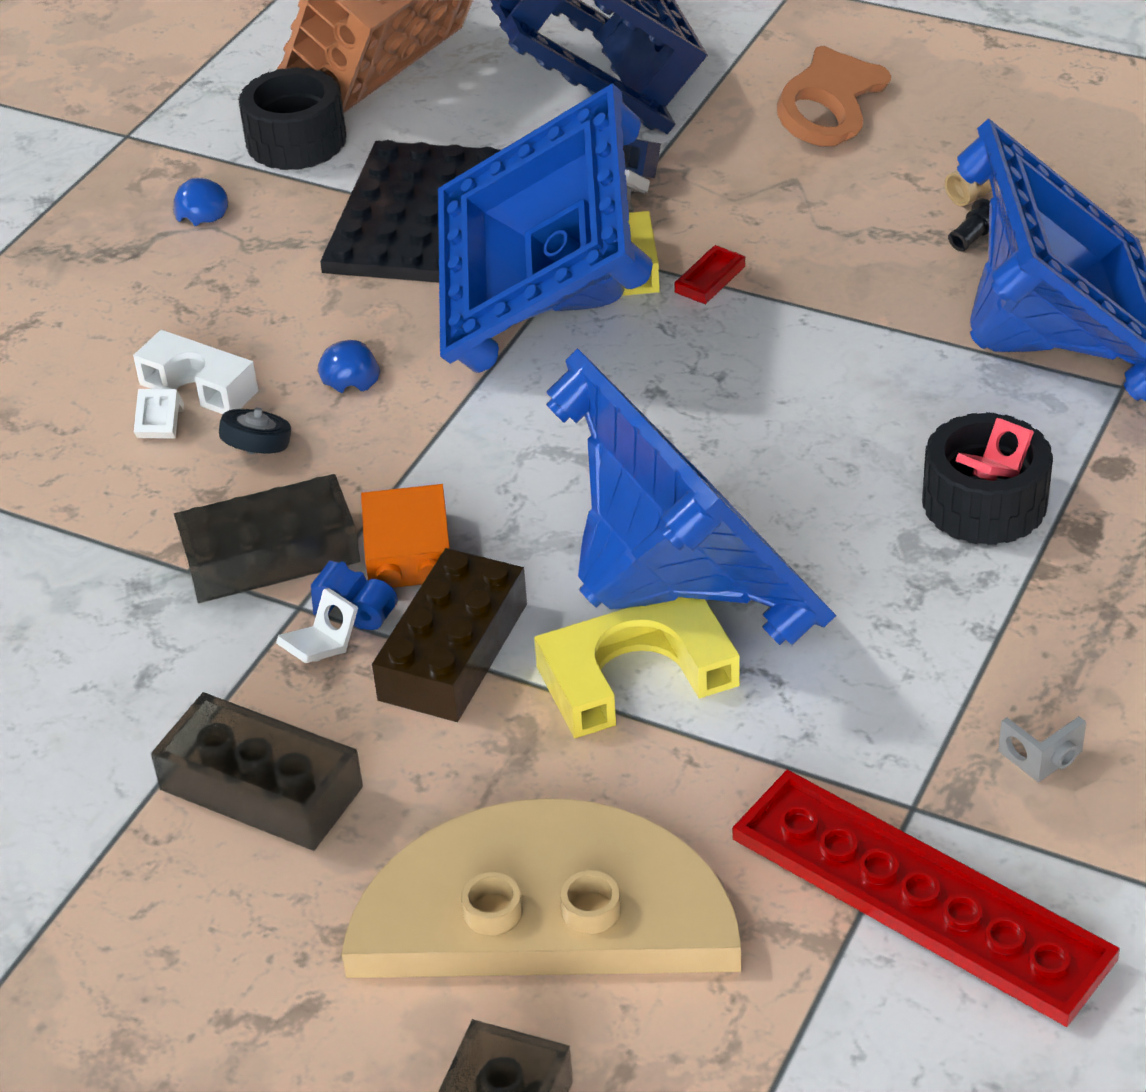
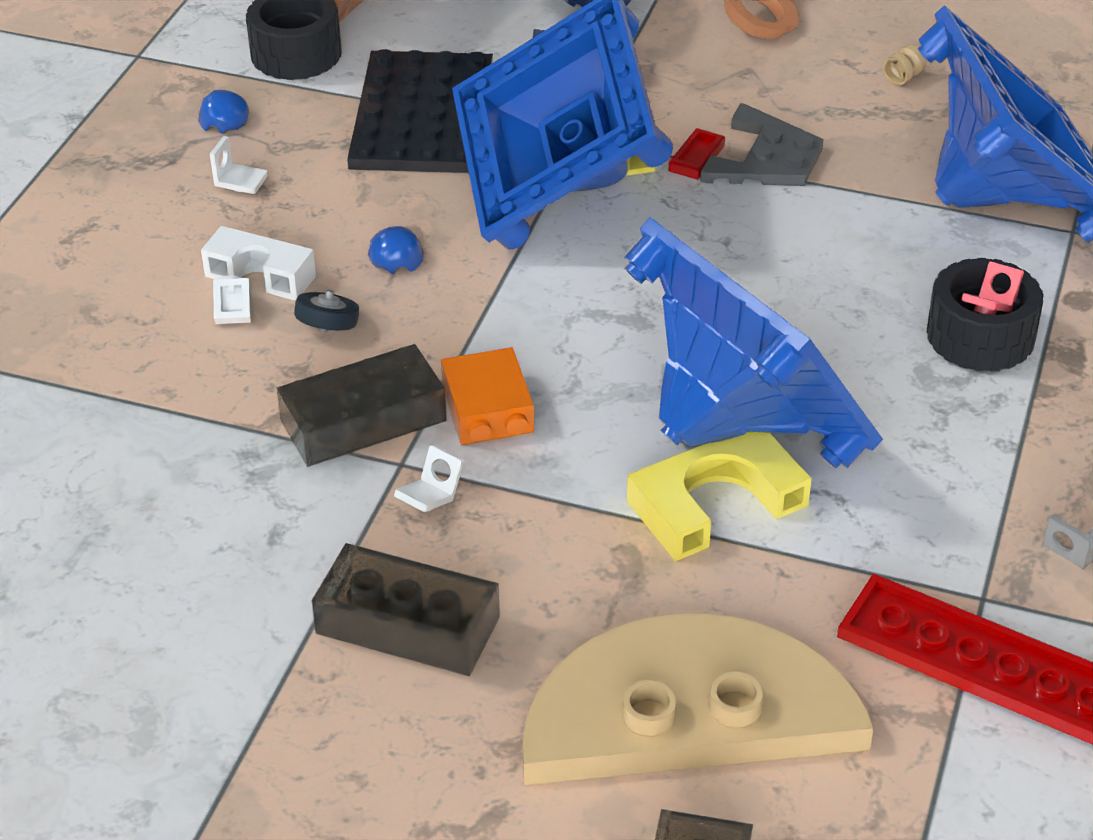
camera: 10 degrees left, 0 degrees up
blue leg [310,561,398,630] -> none
dark brown brick [372,548,527,722] -> none
black pin [948,198,990,252] -> none
none -> white bracket [210,136,268,194]
none -> dark grey wing [701,103,824,186]

